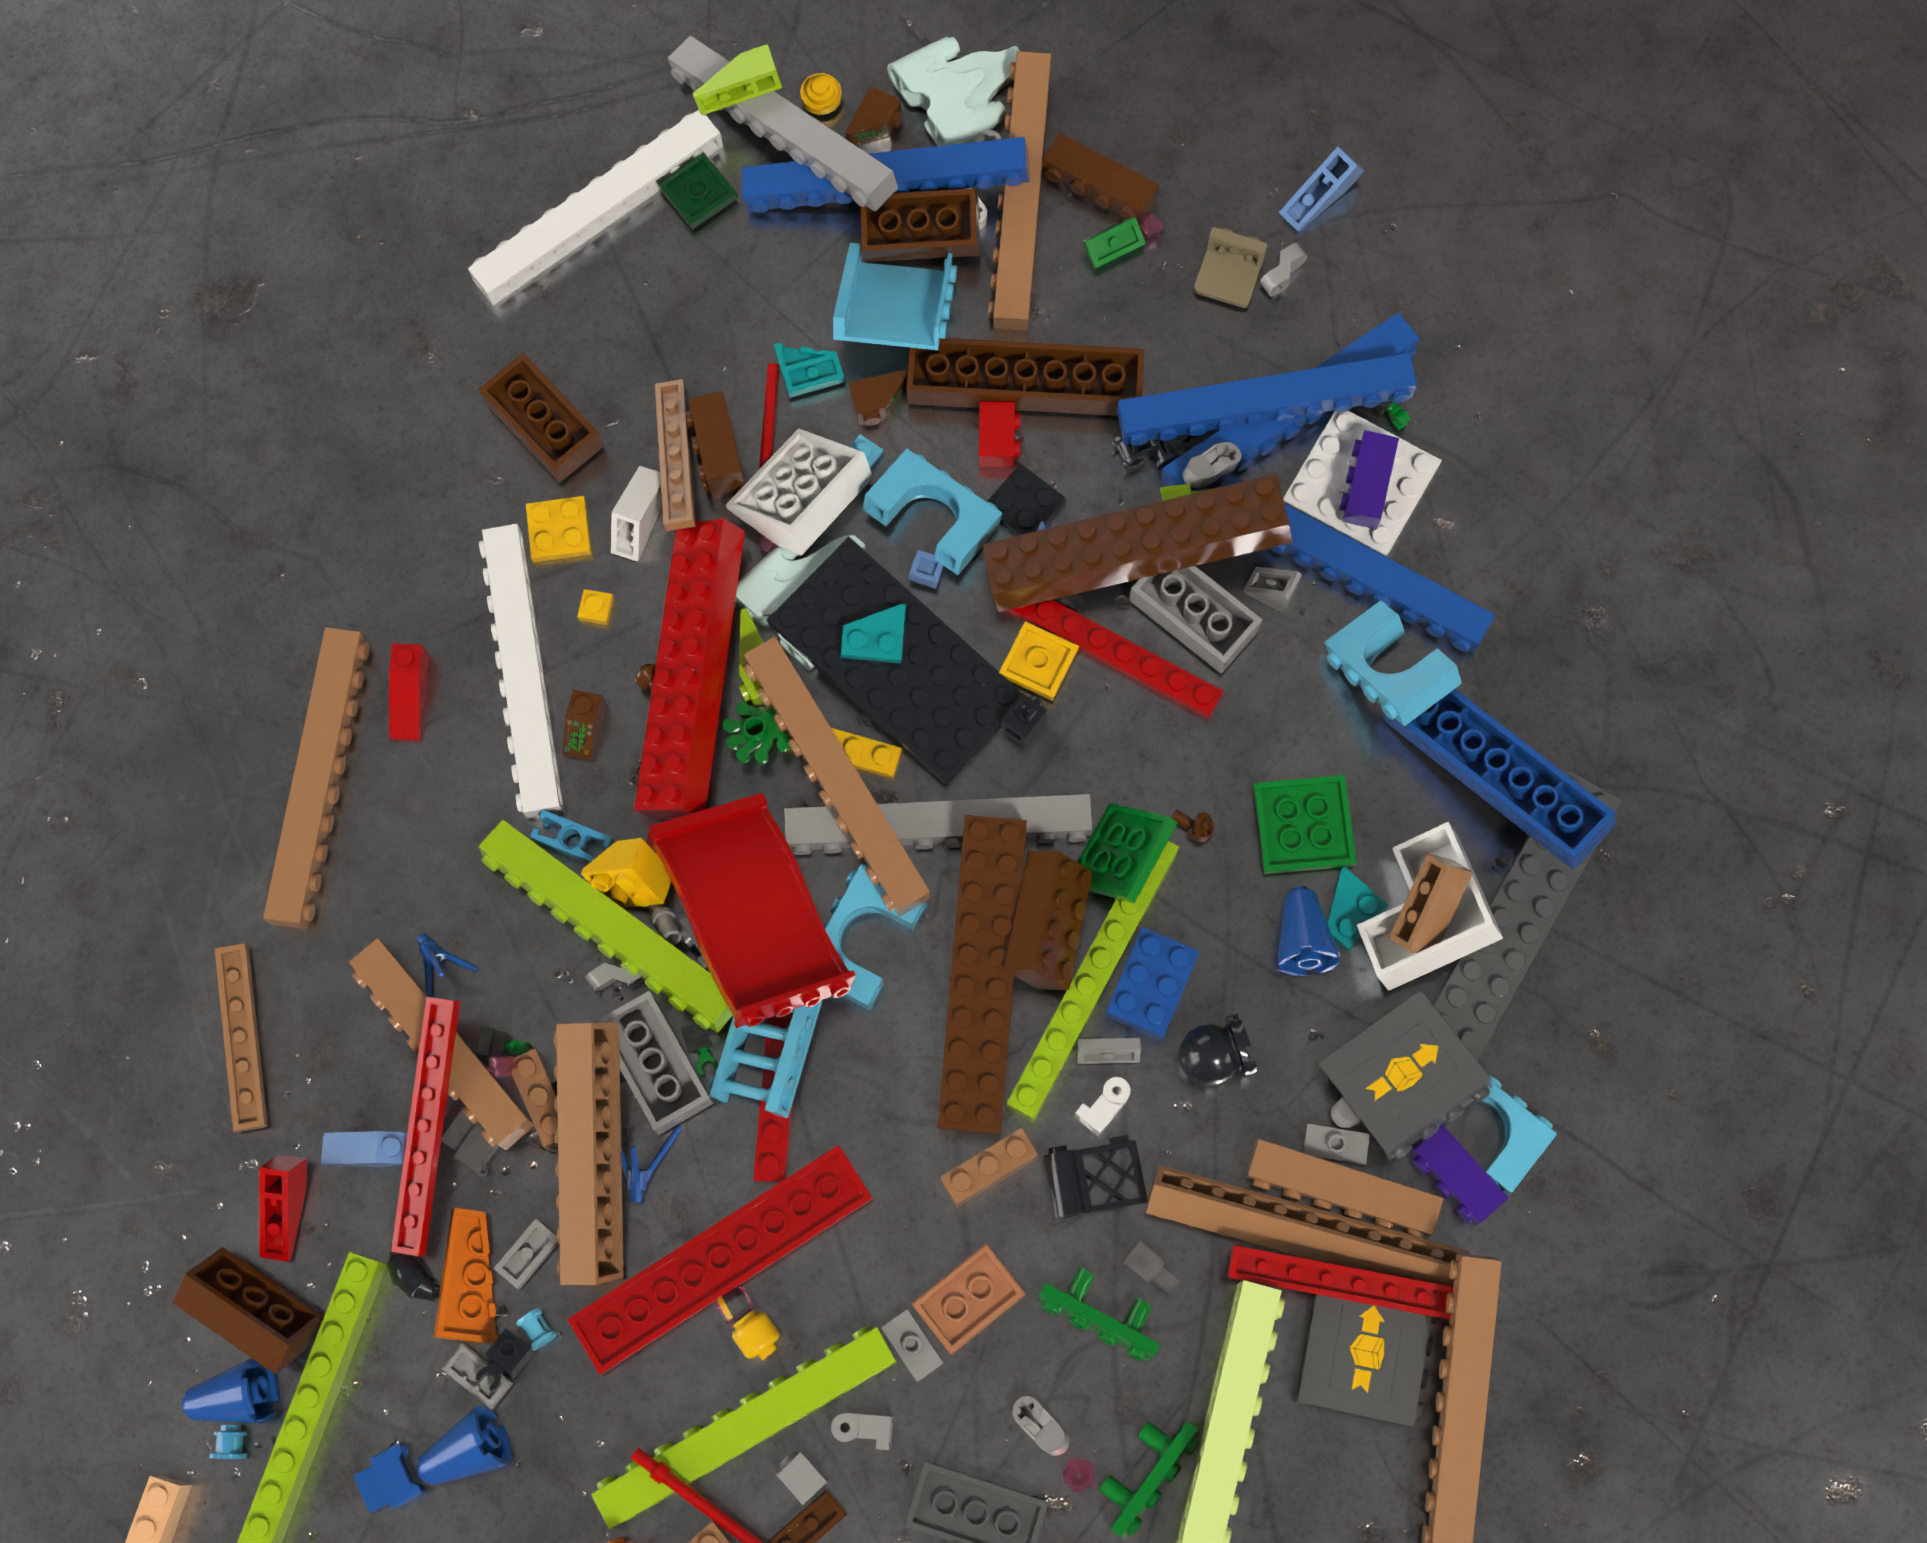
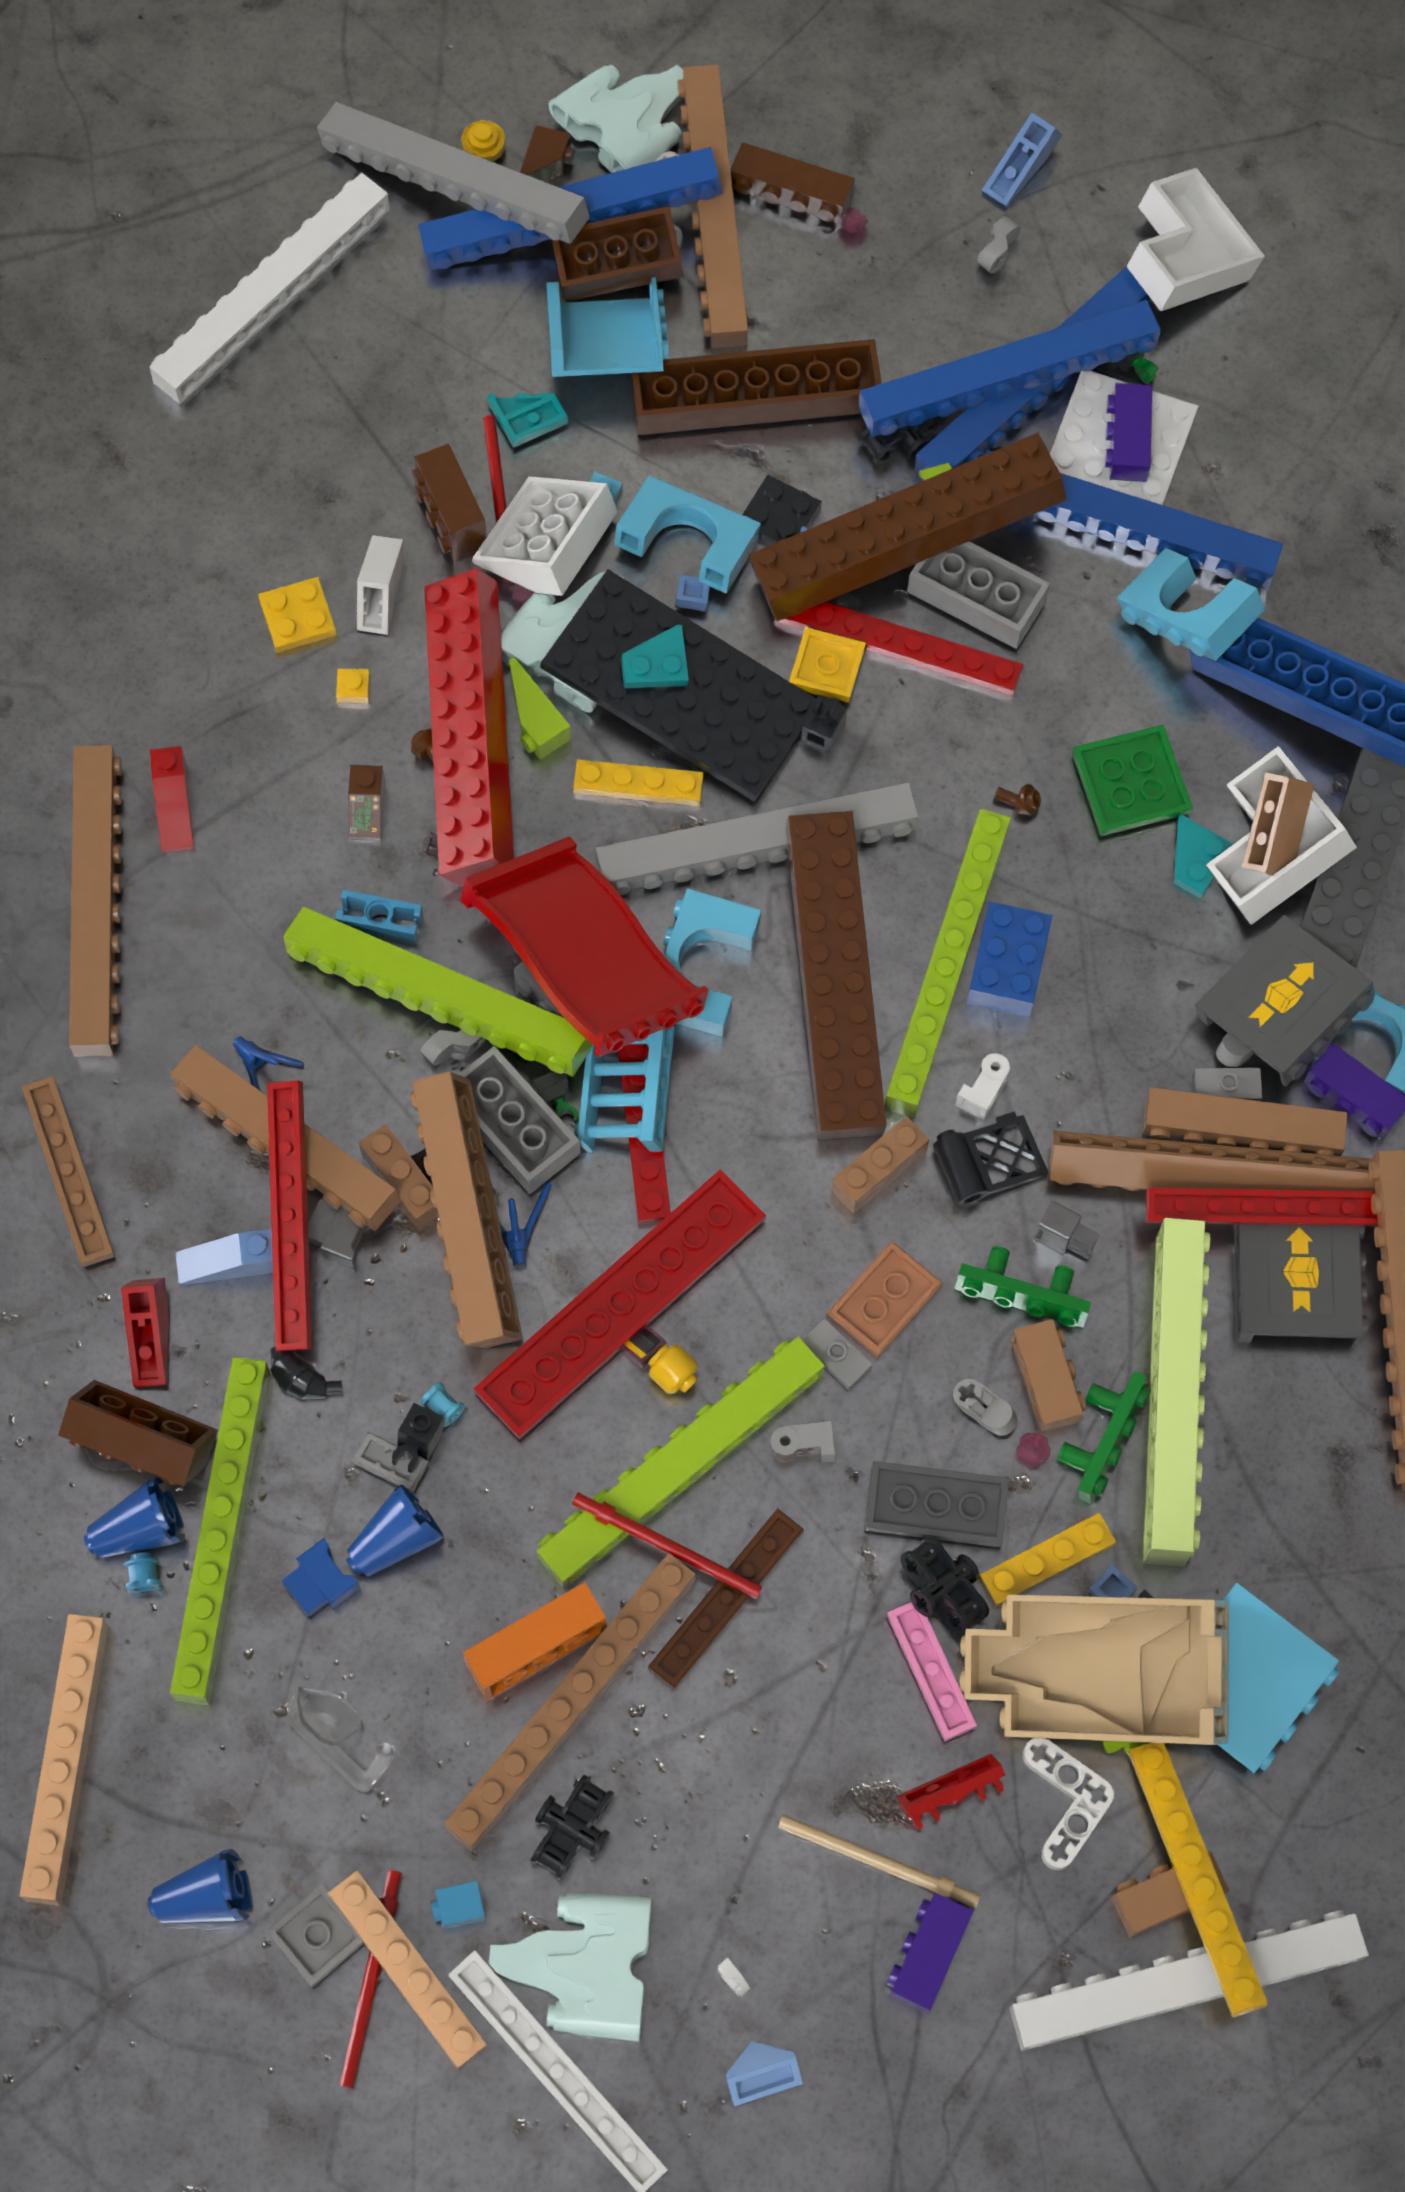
camera: 15 degrees left, 5 degrees down
orange wing [433,1207,498,1345] -> none
pearl dark grey piece [476,1026,532,1061] -> none
reddish brown brick [478,353,604,483] -> none
white brick [479,524,564,820] -> none
clear pink plate [486,1056,518,1077] -> none
light grey plate [493,1219,558,1290] -> none
yellow slope [581,838,671,909] -> none
light grey pin [647,901,682,946] -> none
medium nougat plate [655,379,696,531] -> none
dark green plate [658,152,738,230] -> none
lime slope [693,44,782,116] -> none
green animal [723,701,790,764] -> none
medium nougat brick [743,637,931,917] -> none
light grey brick [776,1452,829,1505] -> none
reddish brown slope [849,369,907,426] -> none
red brick [979,402,1020,468] -> none
reddish brown brick [1004,851,1092,990] -> none
green plate [1077,803,1178,903] -> none
light grey plate [1077,1035,1141,1064] -> none
green plate [1082,216,1146,268] -> none
black tile [1178,1013,1258,1086] -> none
light grey piece [1182,442,1241,488] -> none
dark tan bracket [1194,227,1268,308] -> none
light grey slope [1243,566,1302,613] -> none
blue cone [1277,886,1340,976] -> none
none -> medium nougat brick [1011,1319,1086,1433]
none -> white piece [1127,168,1265,311]

